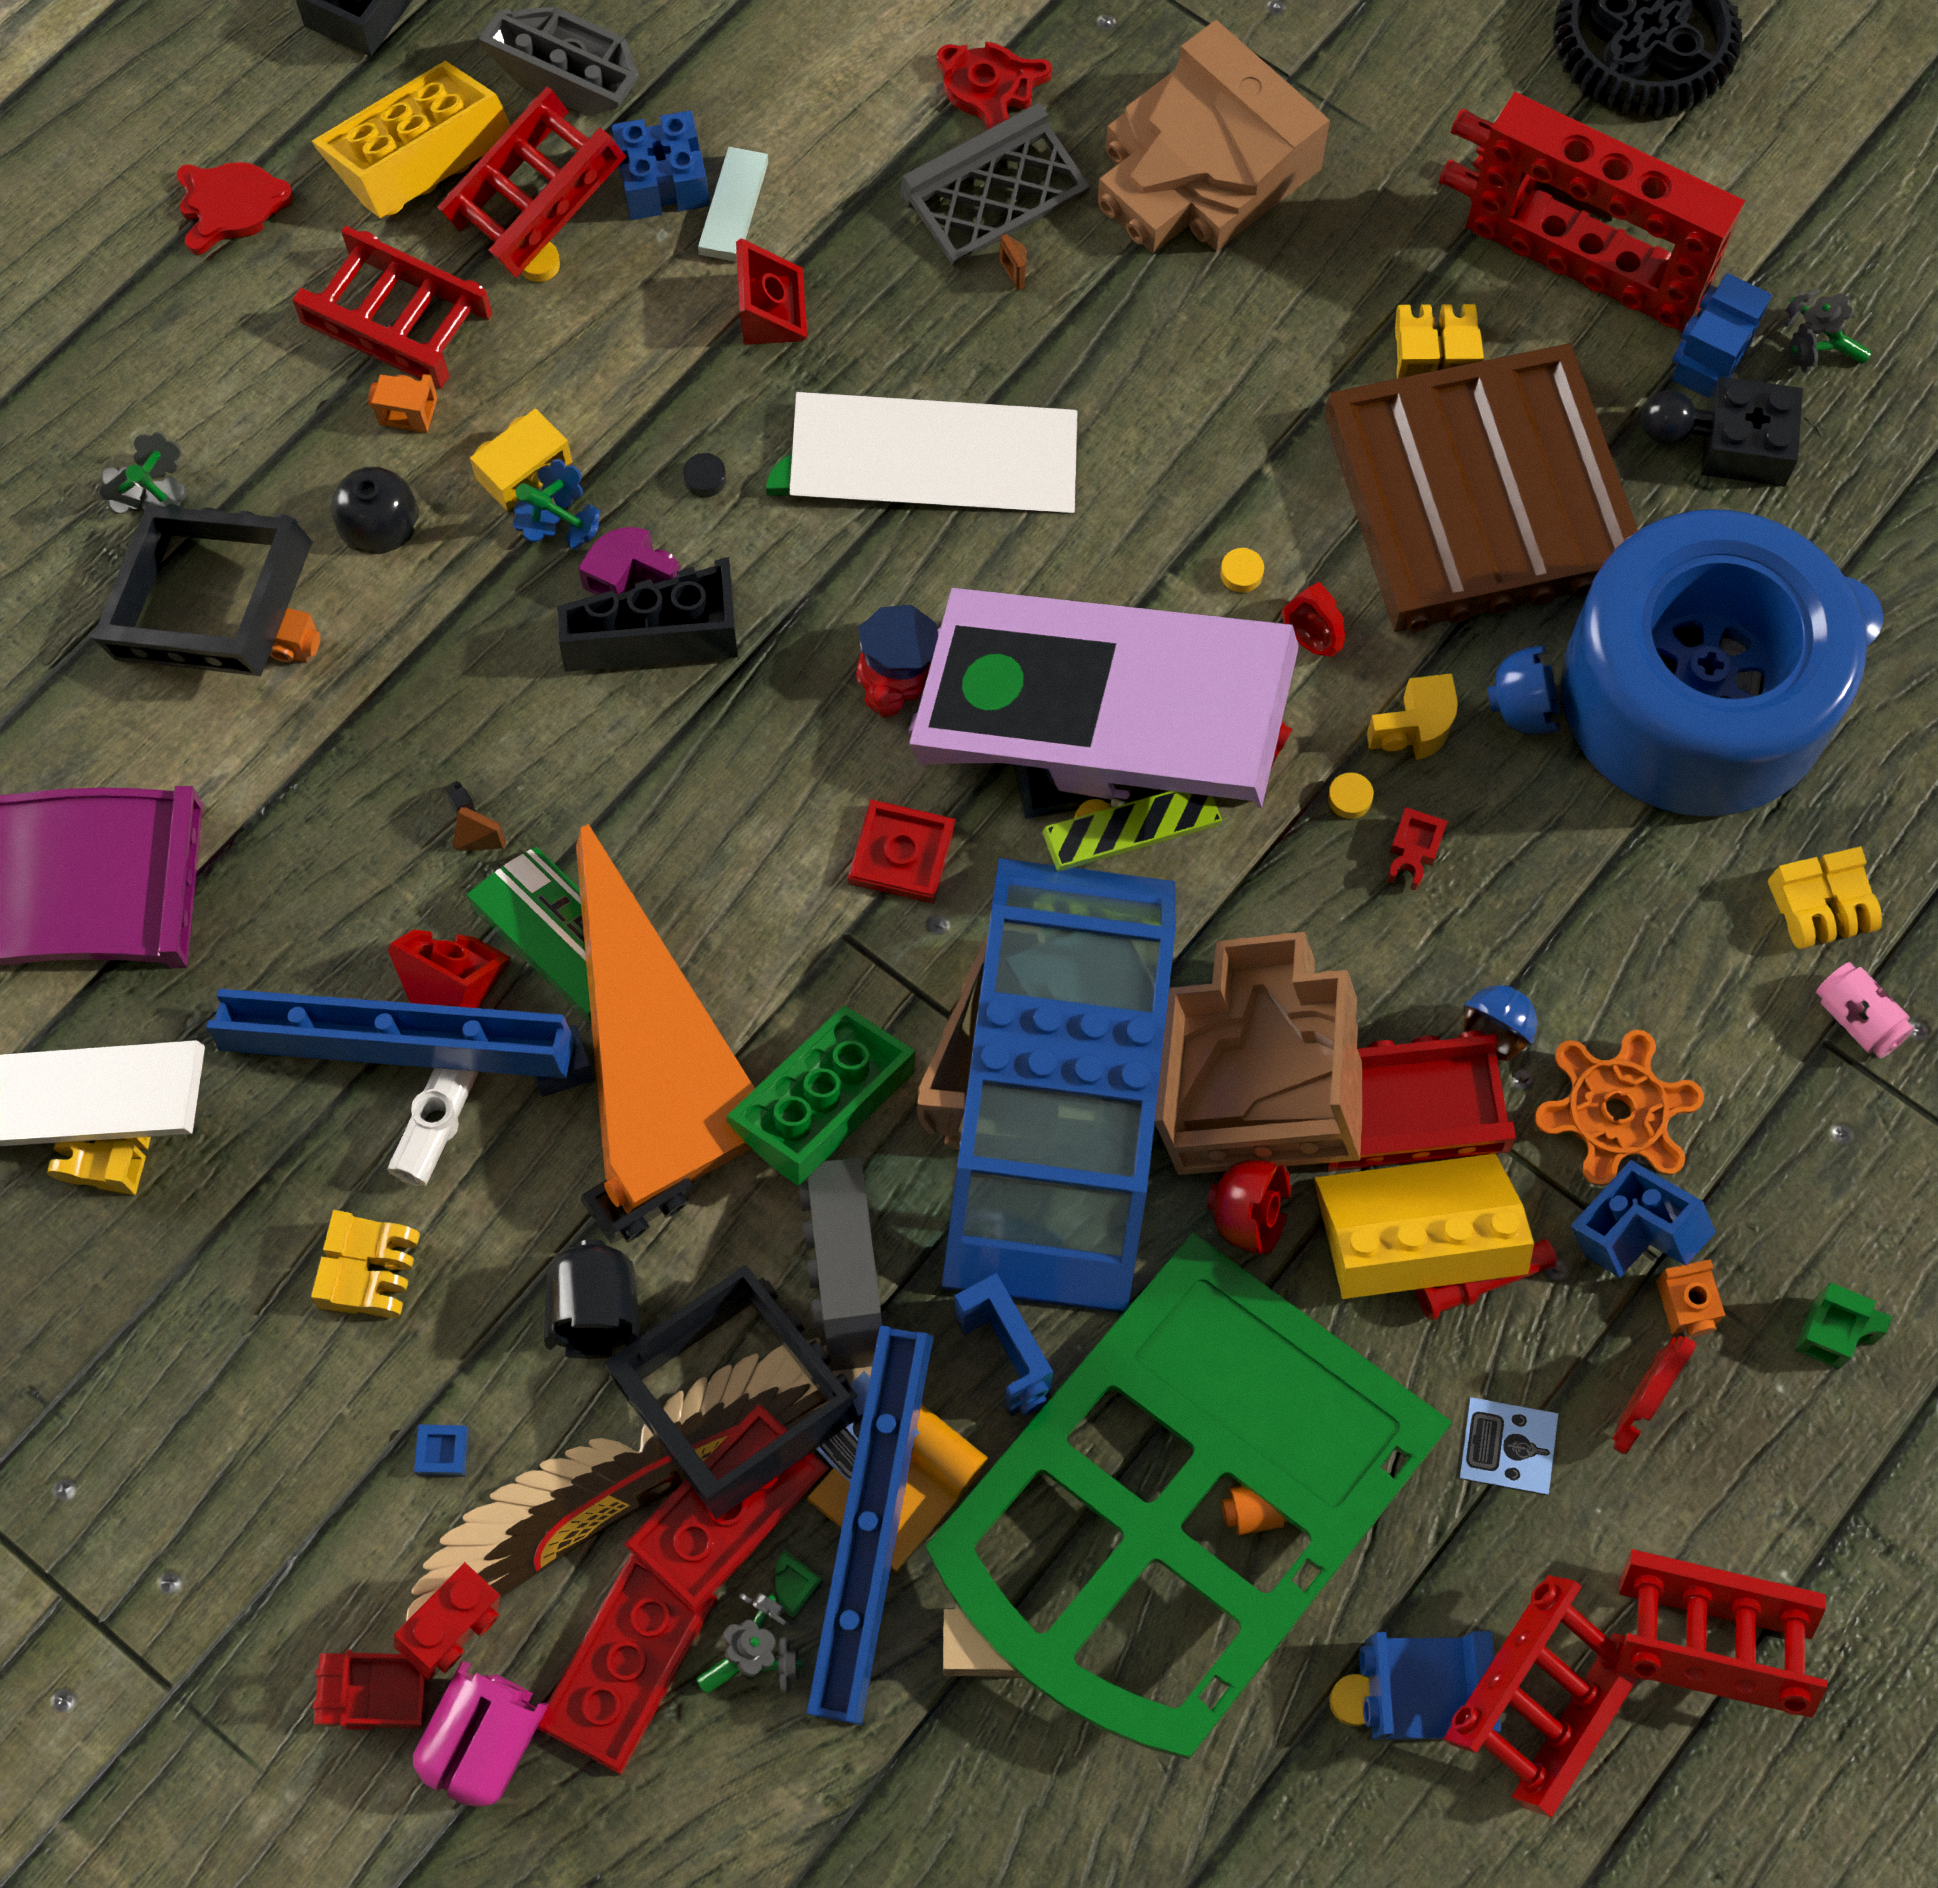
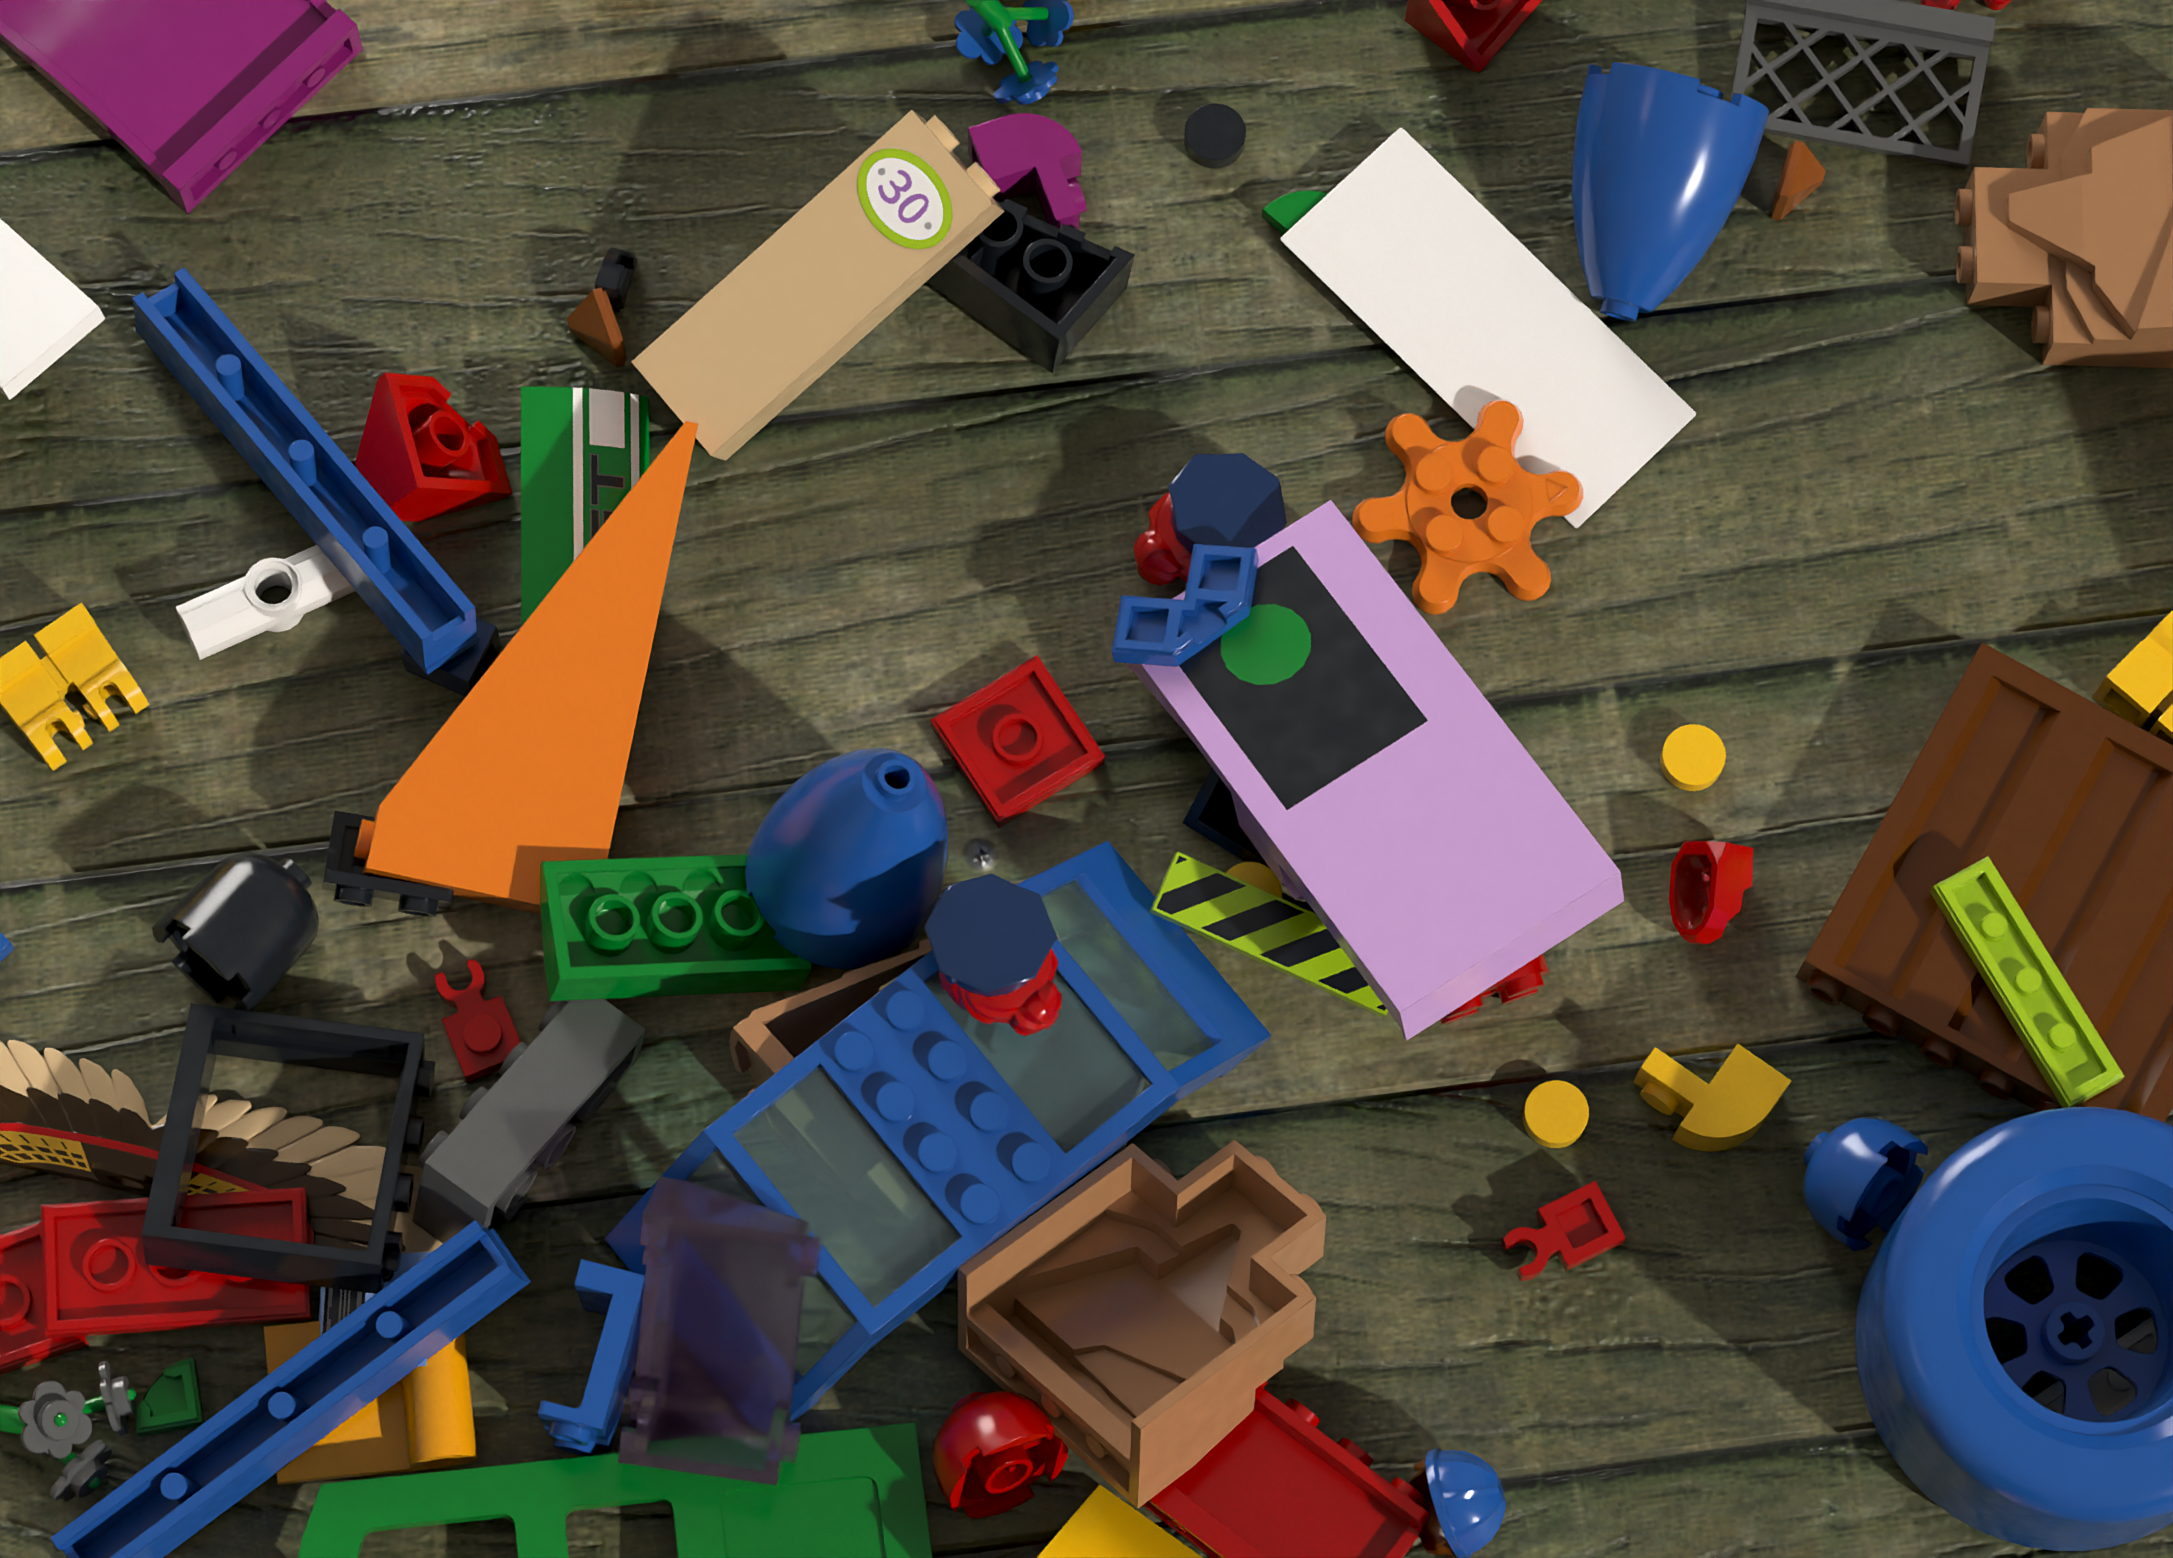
camera: 40 degrees right, 5 degrees up
none -> red plate [435,959,521,1083]
none -> clear purple windscreen [618,1177,821,1485]
none -> tan brick [632,110,1004,461]
none -> blue cylinder [745,748,949,969]
none -> dark blue piece [924,874,1062,1036]
none -> blue tile [1111,544,1259,667]
none -> orange plate [1352,399,1583,615]
none -> blue cylinder [1572,62,1769,322]
none -> lime tile [1930,856,2125,1108]

